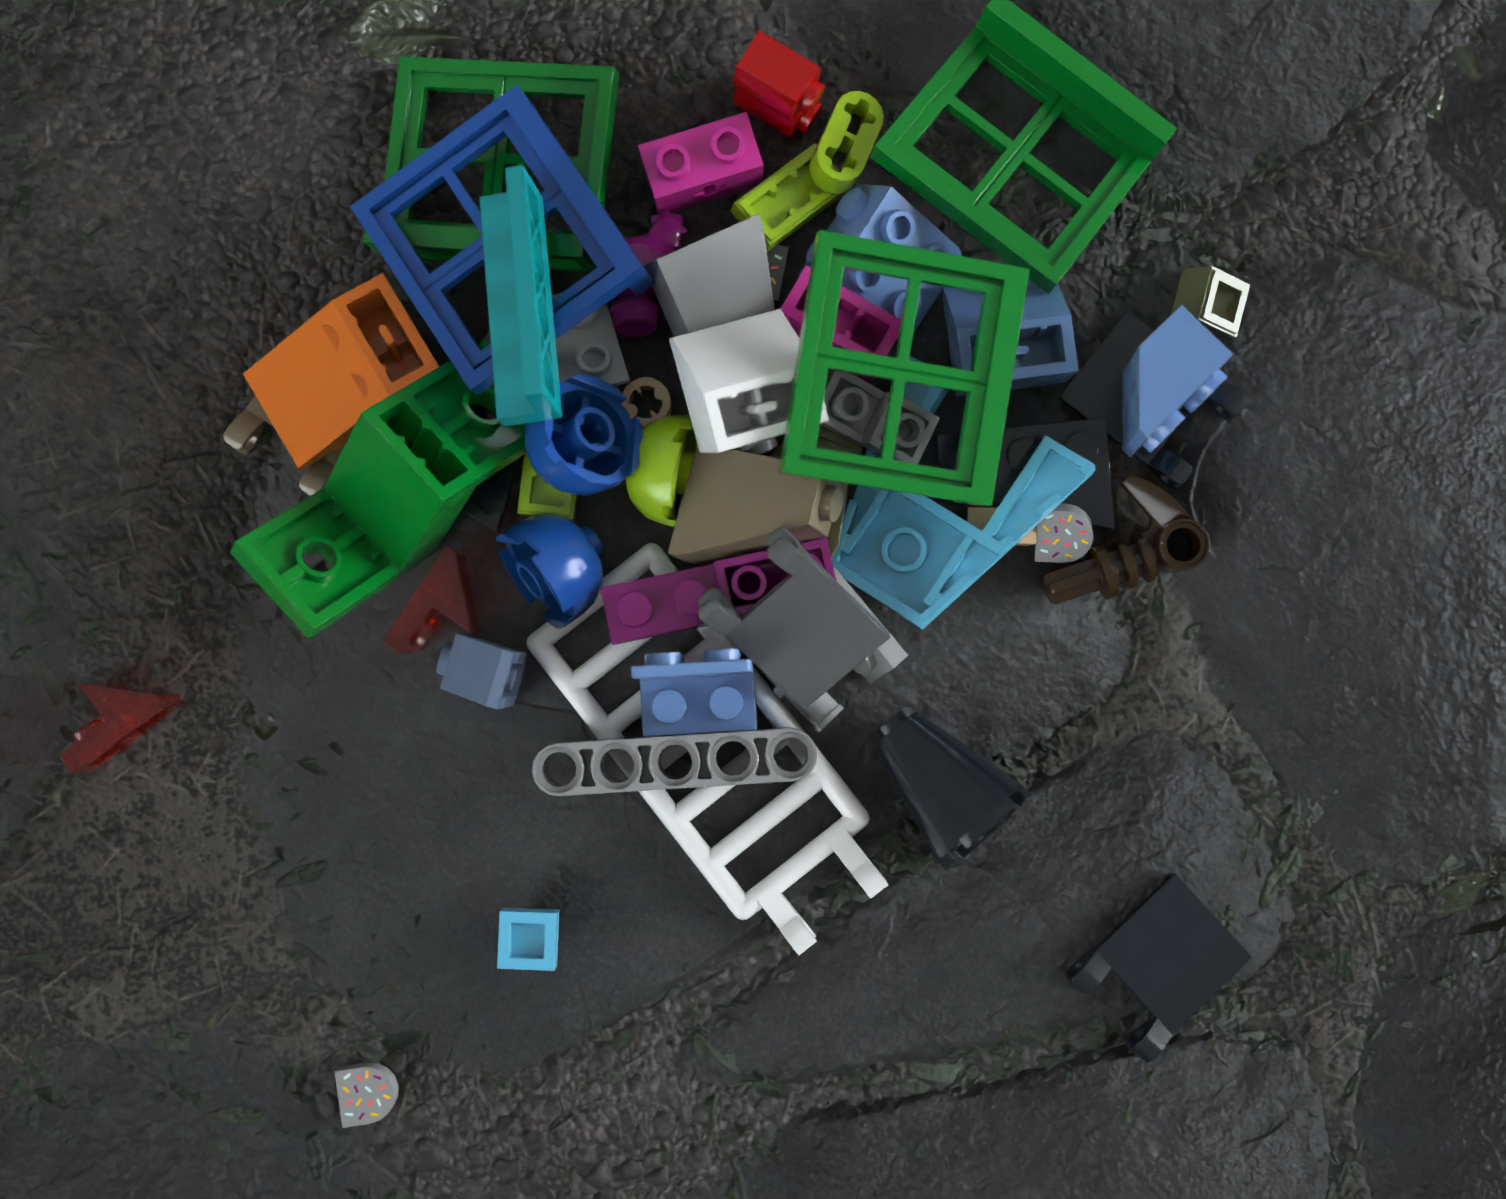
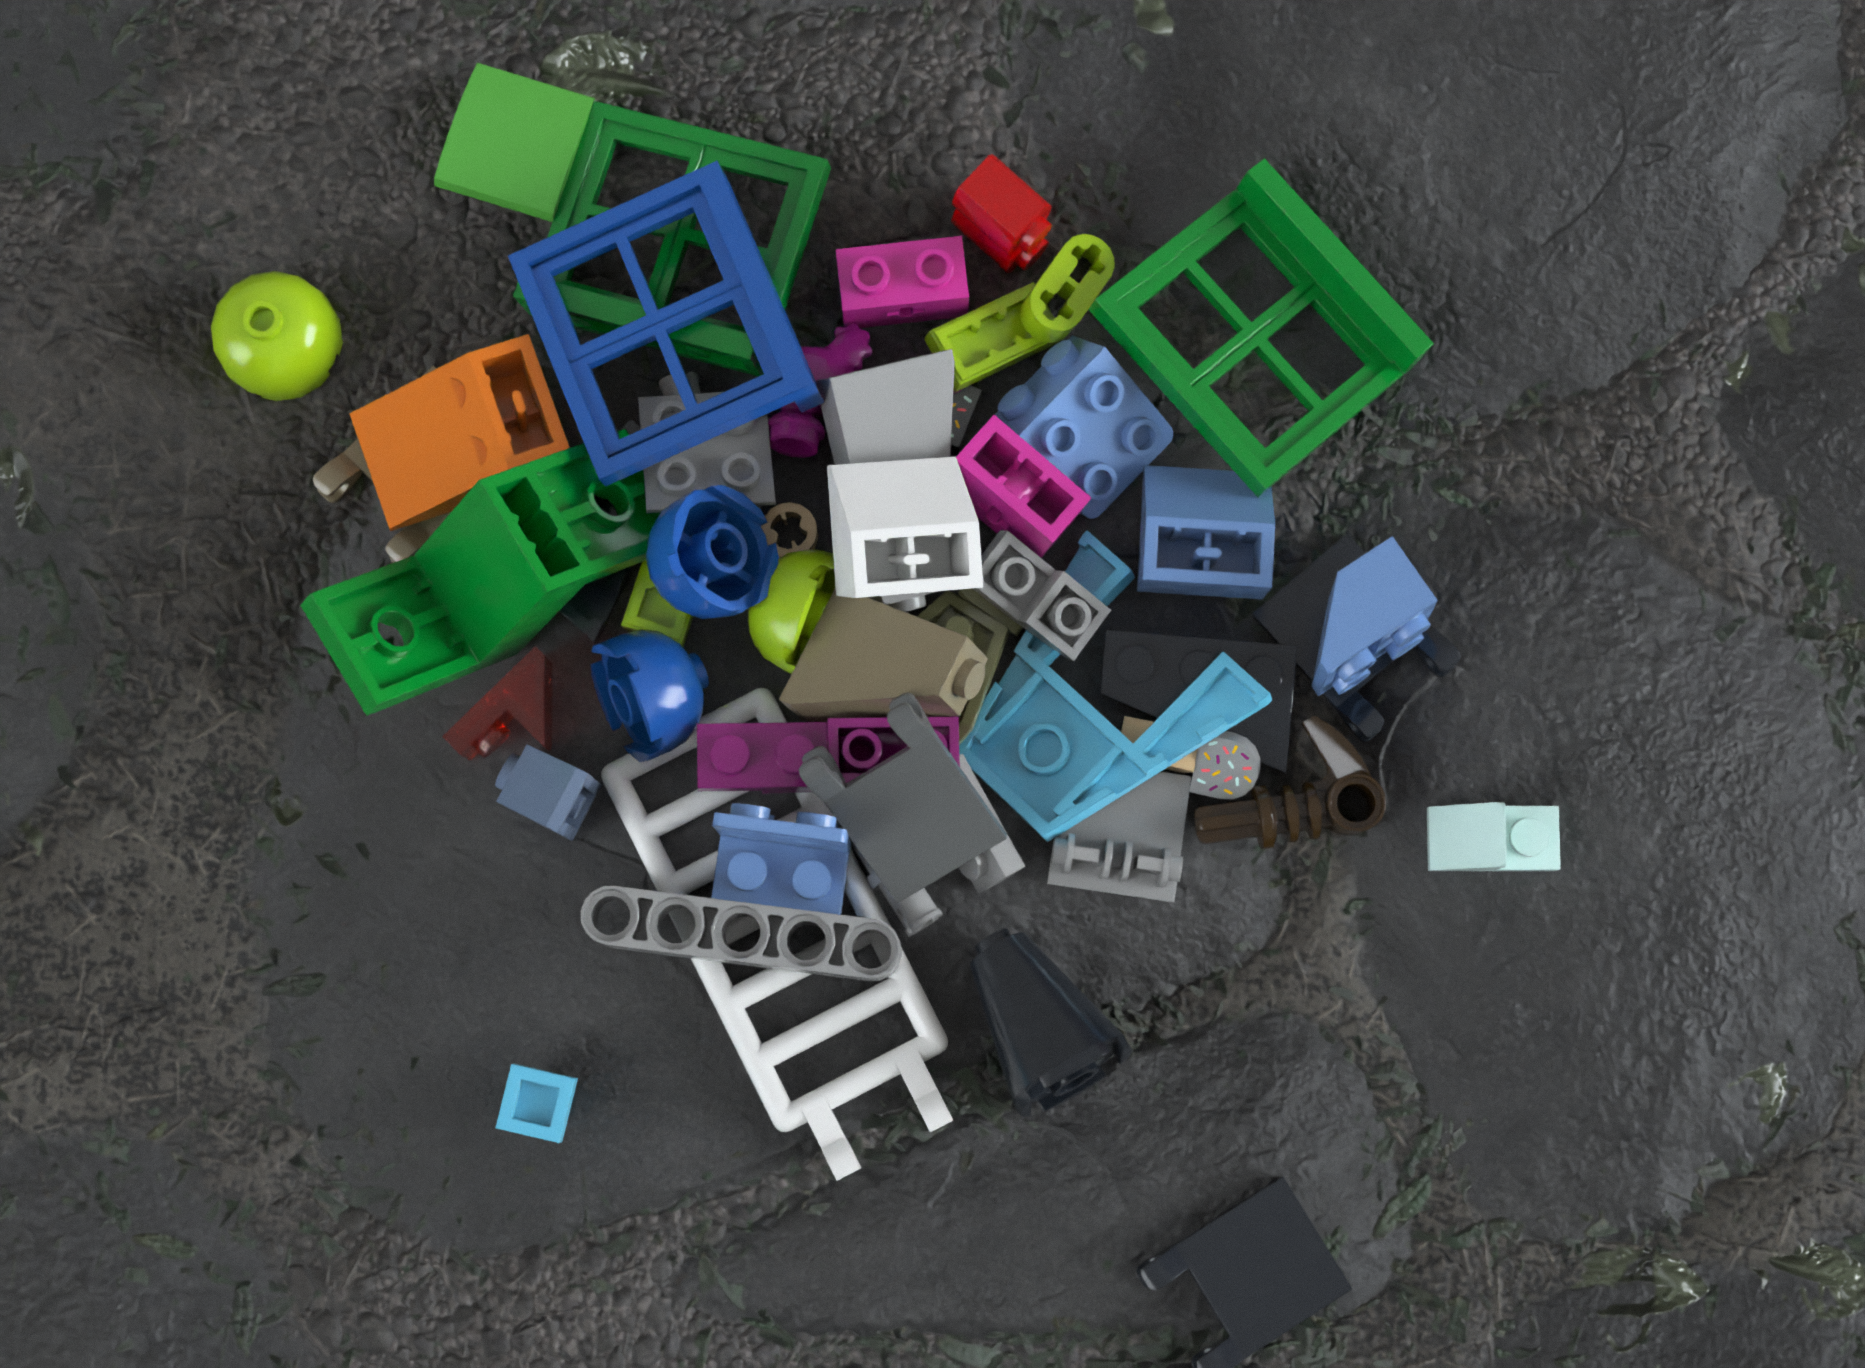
camera: 10 degrees right, 5 degrees down
clear red slope [59,683,184,774] -> none
light grey tile [334,1062,399,1128] -> none
teal fence [479,165,562,427] -> none
green window [779,230,1030,506] -> none
olive slope [1171,266,1250,338] -> none
none -> lime cylinder [211,271,343,401]
none -> bright green slope [434,63,595,222]
none -> light grey hinge [1047,772,1191,903]
none -> light aqua slope [1427,802,1560,871]

